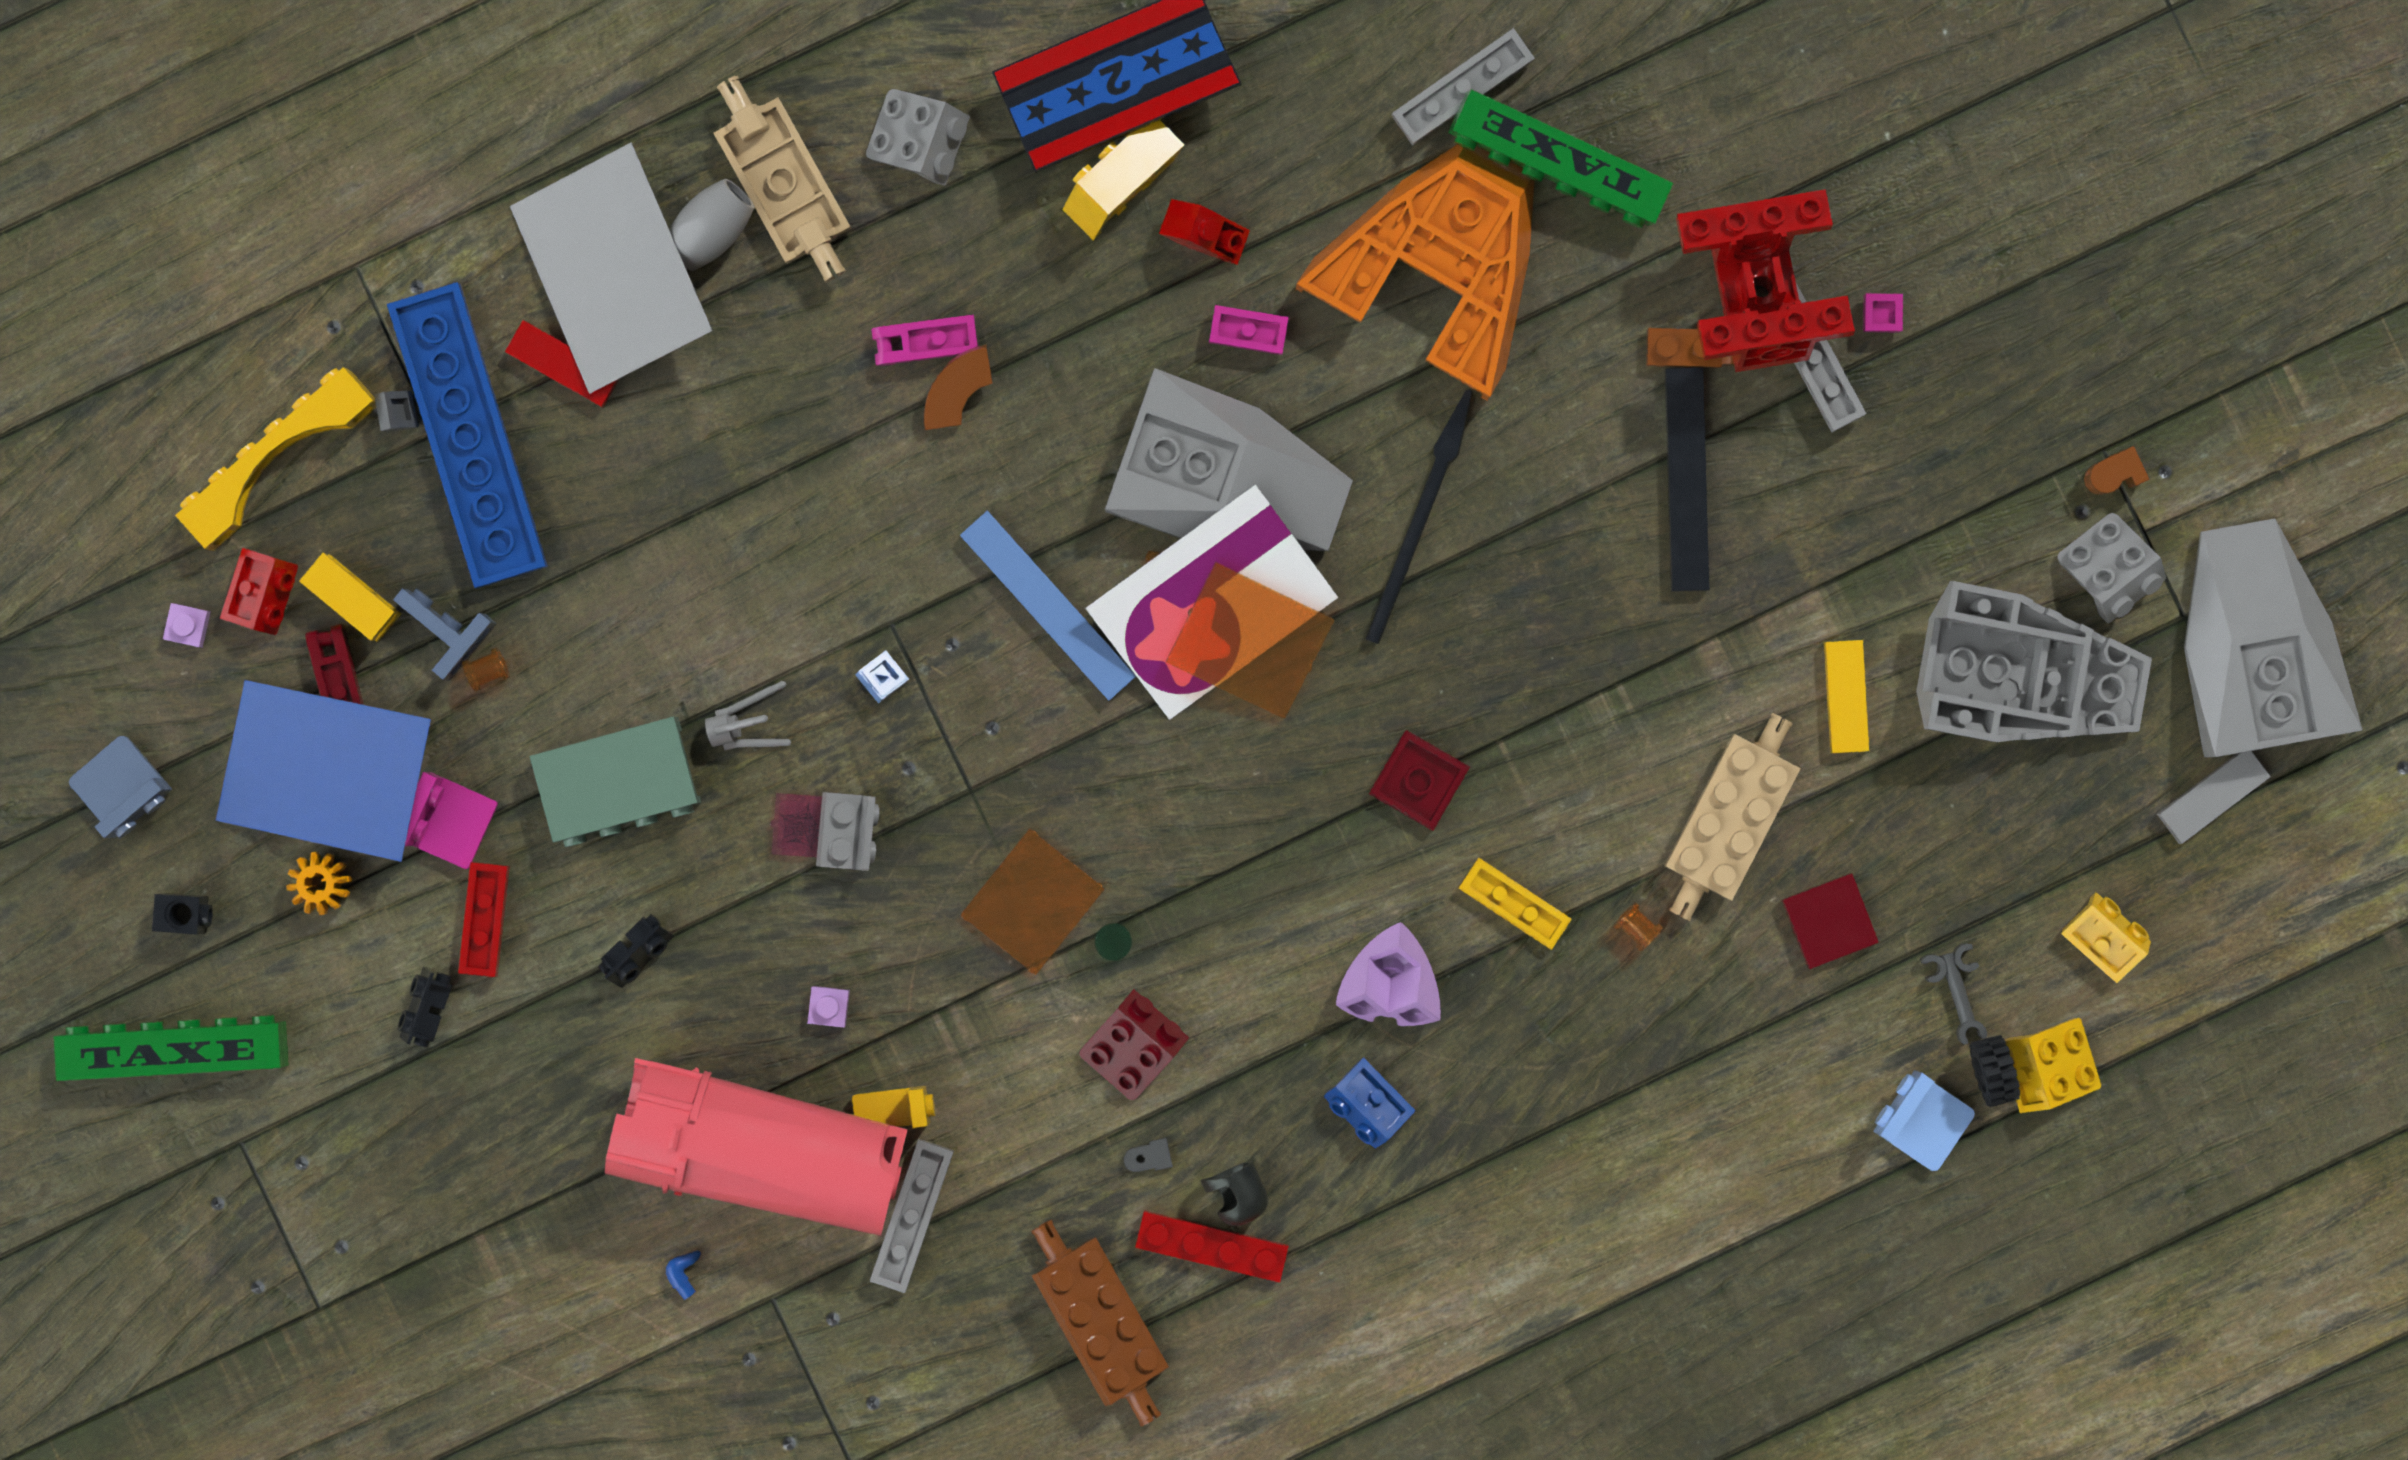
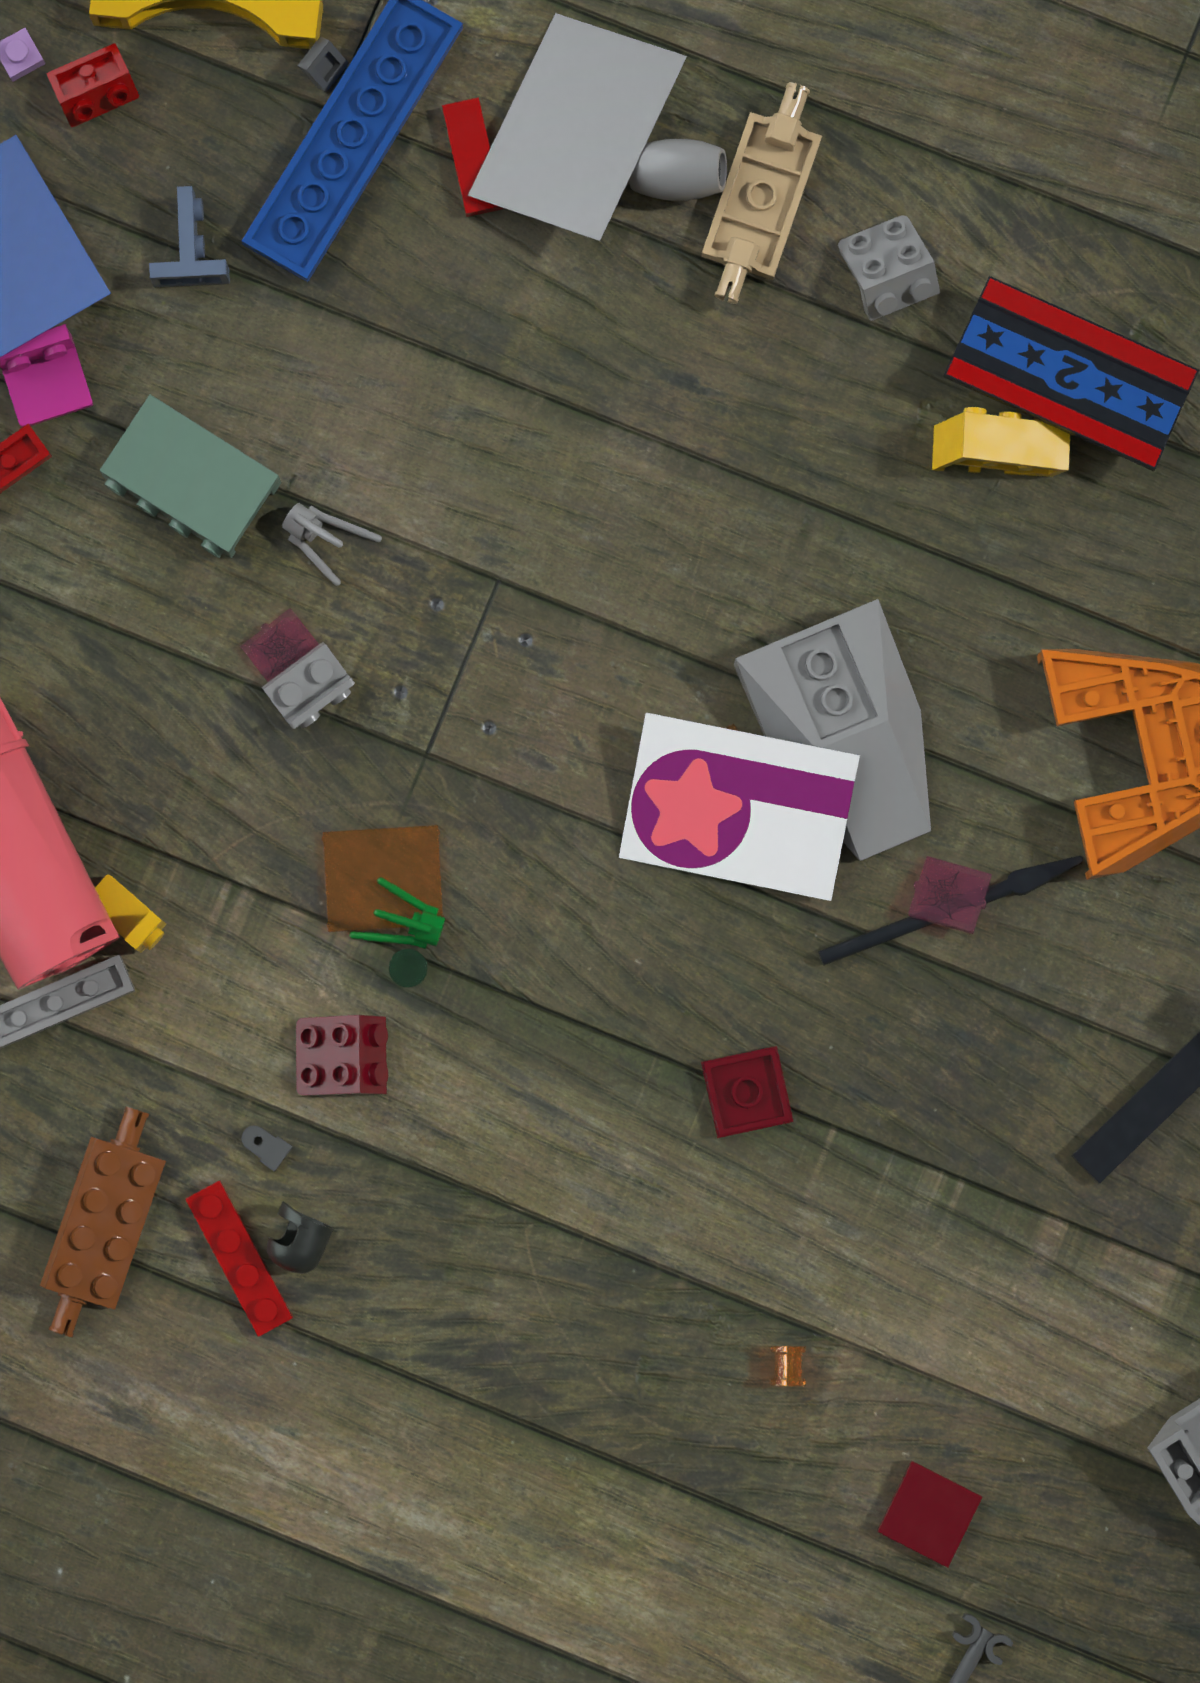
camera: 50 degrees right, 5 degrees down
yellow piece [299,553,402,642] -> none
dark red plate [305,623,364,705] -> none
clear orange bush [462,647,510,692] -> none
black hinge [598,914,674,988] -> none
lavender plate [807,986,850,1028] -> none
tile [855,651,909,704] -> none
dark pink plate [871,315,978,366] -> none
dark orange tile [924,345,992,430] -> none
medium blue tile [960,511,1136,701] -> none
red slope [1159,199,1250,265] -> none
clear orange piece [1165,562,1334,719] -> none
dark pink plate [1209,305,1288,355] -> none
blue bracket [1324,1057,1416,1148] -> none
lavender brick [1336,922,1441,1026] -> none
yellow tile [1458,857,1572,950] -> none
tan plate [1664,713,1801,921] -> none
yellow tile [1824,640,1869,753] -> none
none -> green plant [349,877,446,949]
none -> clear pink piece [908,856,992,934]

